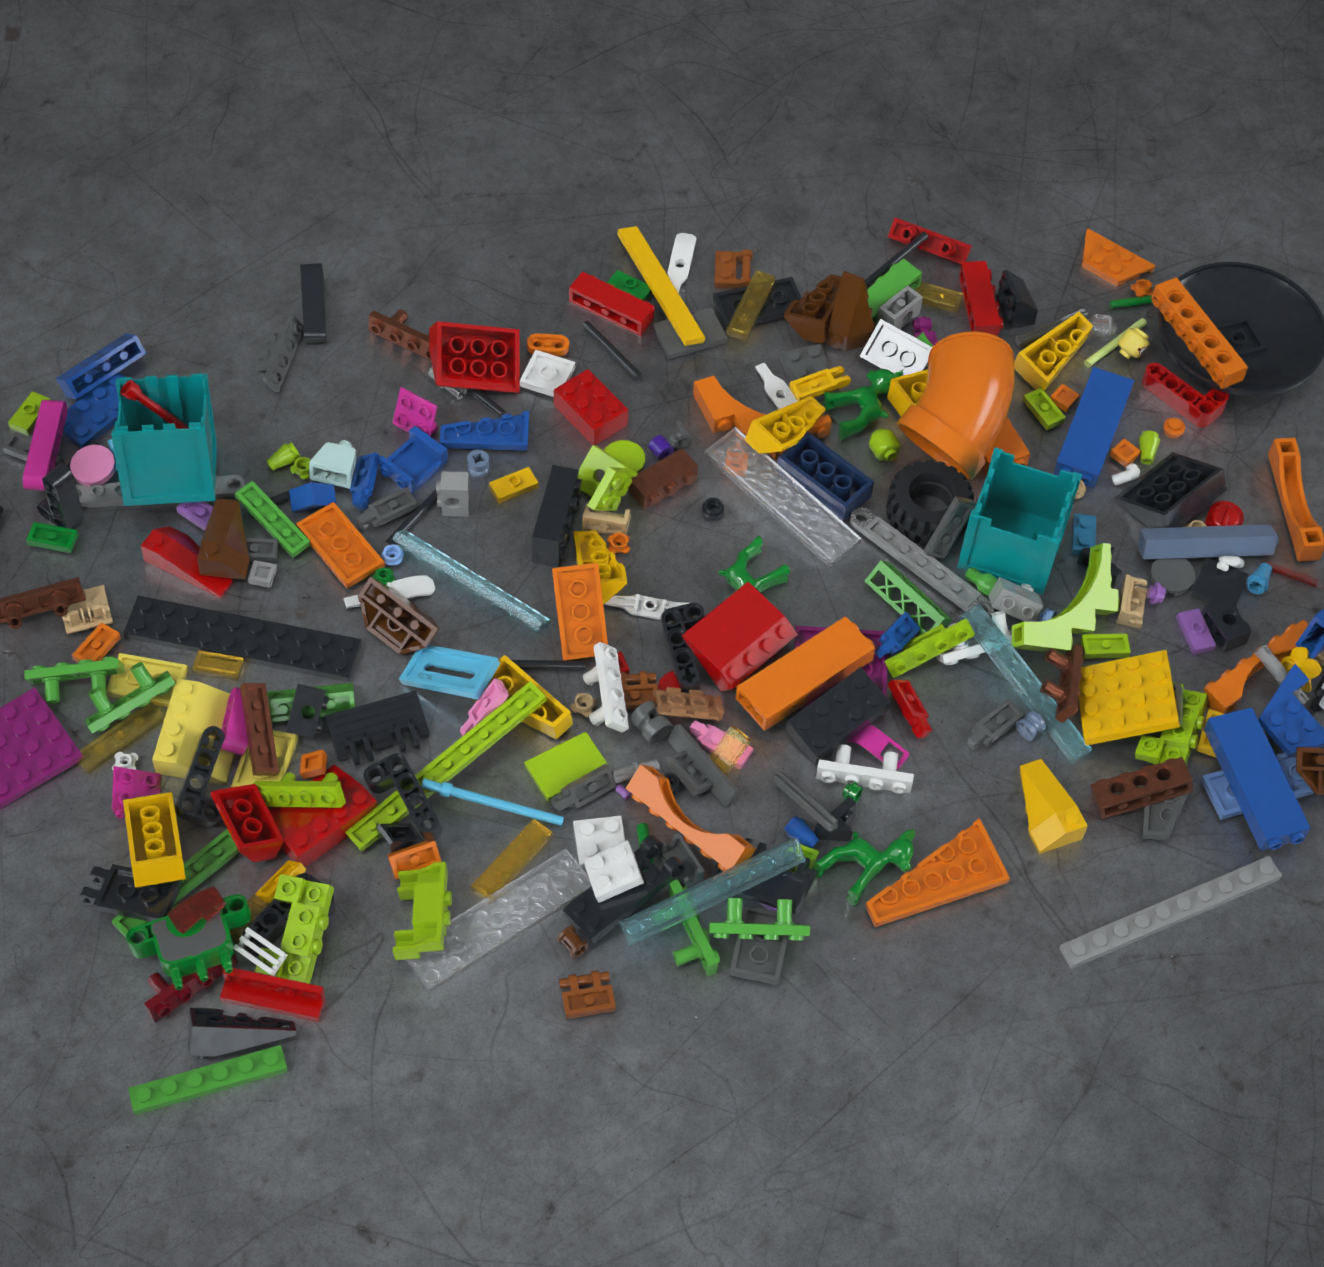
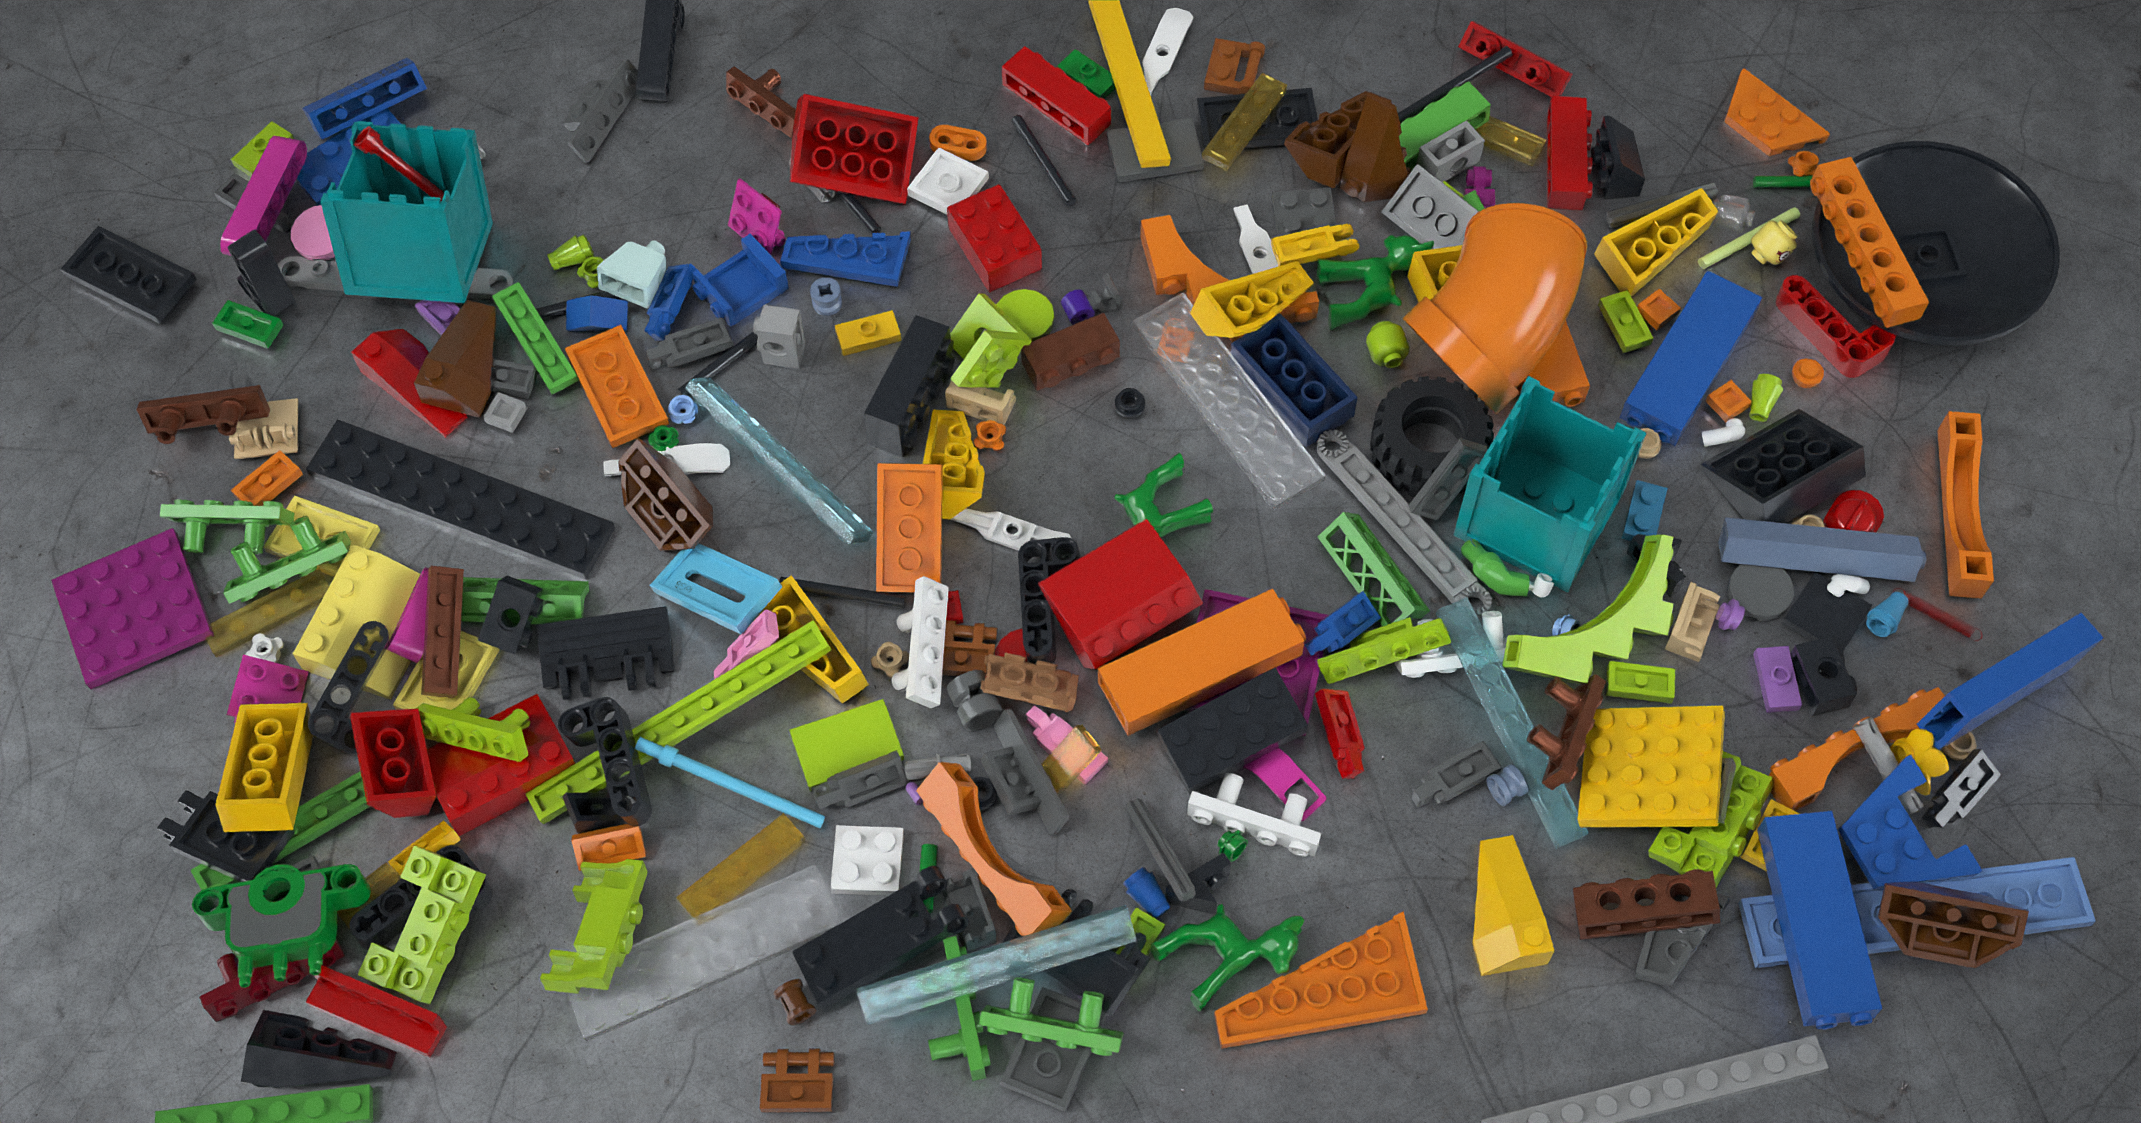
camera: 15 degrees right, 5 degrees up
clear red slope [167,886,227,934] -> none
clear yellow tile [192,650,244,682] -> none
white tile [234,927,288,976] -> none
orange plate [300,749,327,779] -> none
white plate [583,840,644,903] -> none
light grey brick [988,577,1043,622] -> none

